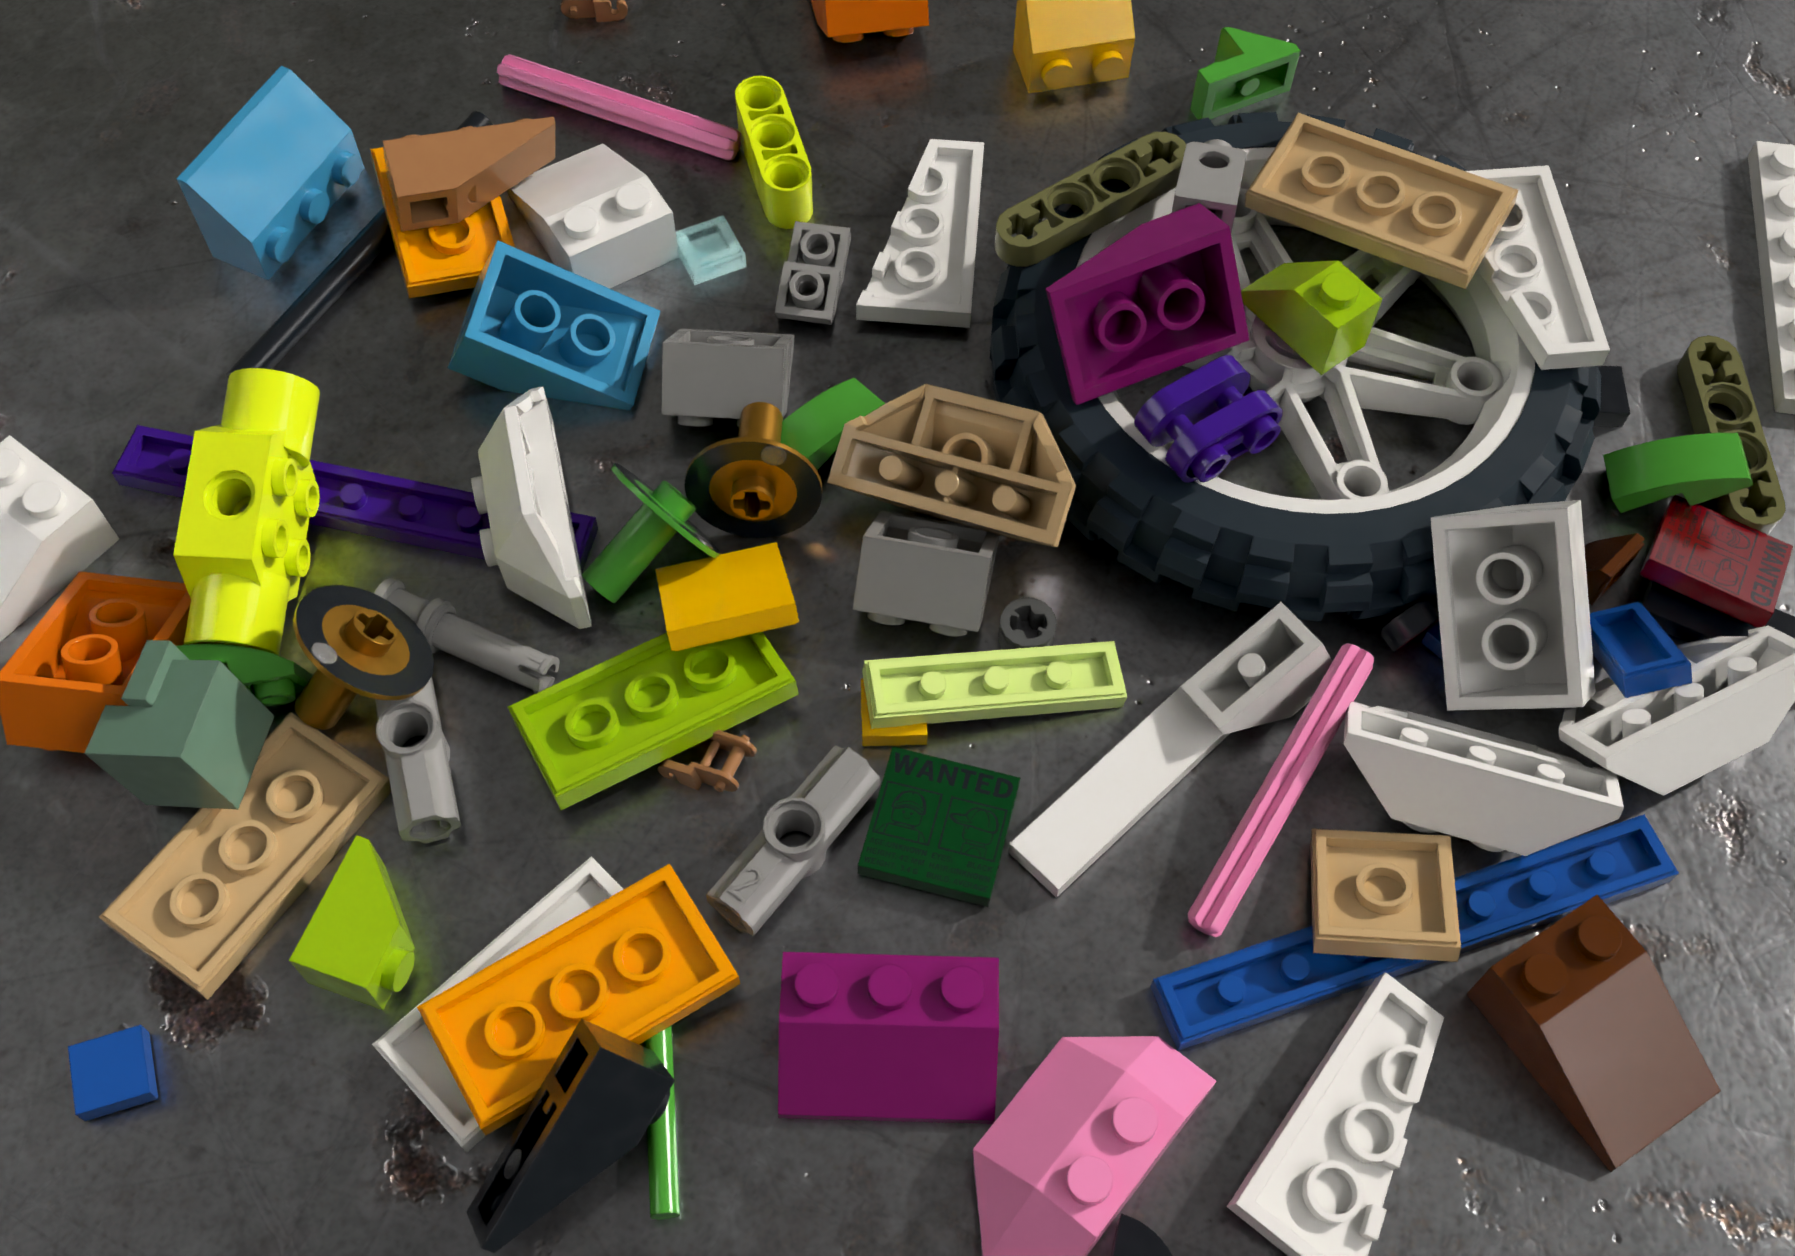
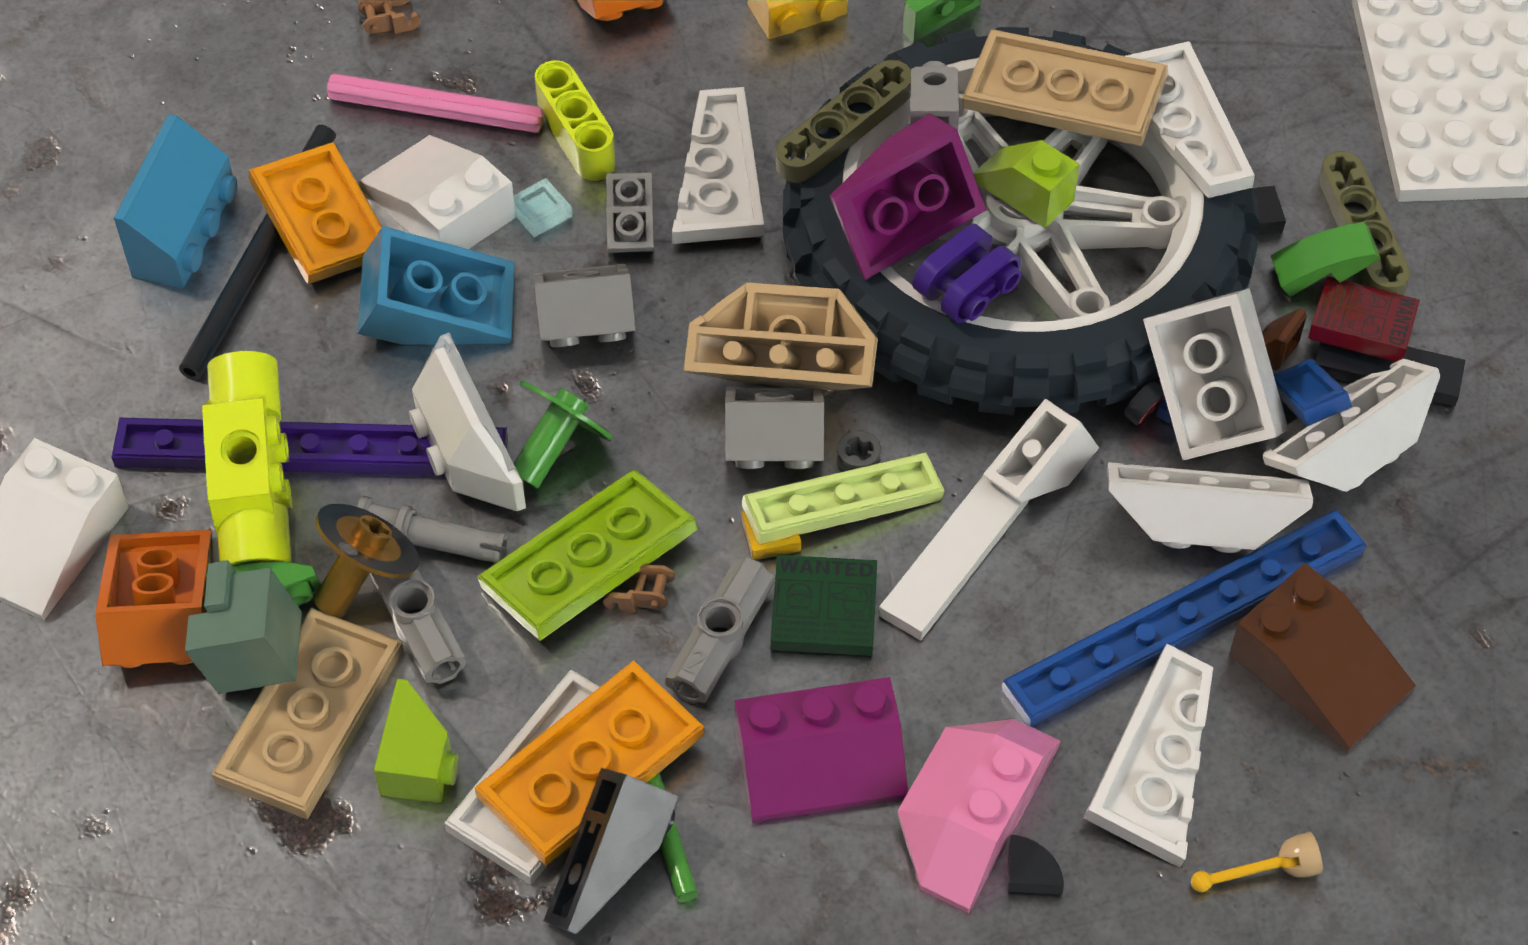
camera: 10 degrees left, 5 degrees down
blue tile [68,1025,158,1121] -> none
medium nougat slope [382,116,556,232] -> none
yellow tile [655,542,799,651] -> none
piece [684,402,822,538] -> none
bright green slope [780,378,885,470] -> none
bright pink axle [1188,643,1374,938] -> none
tan tile [1310,829,1461,962] -> none

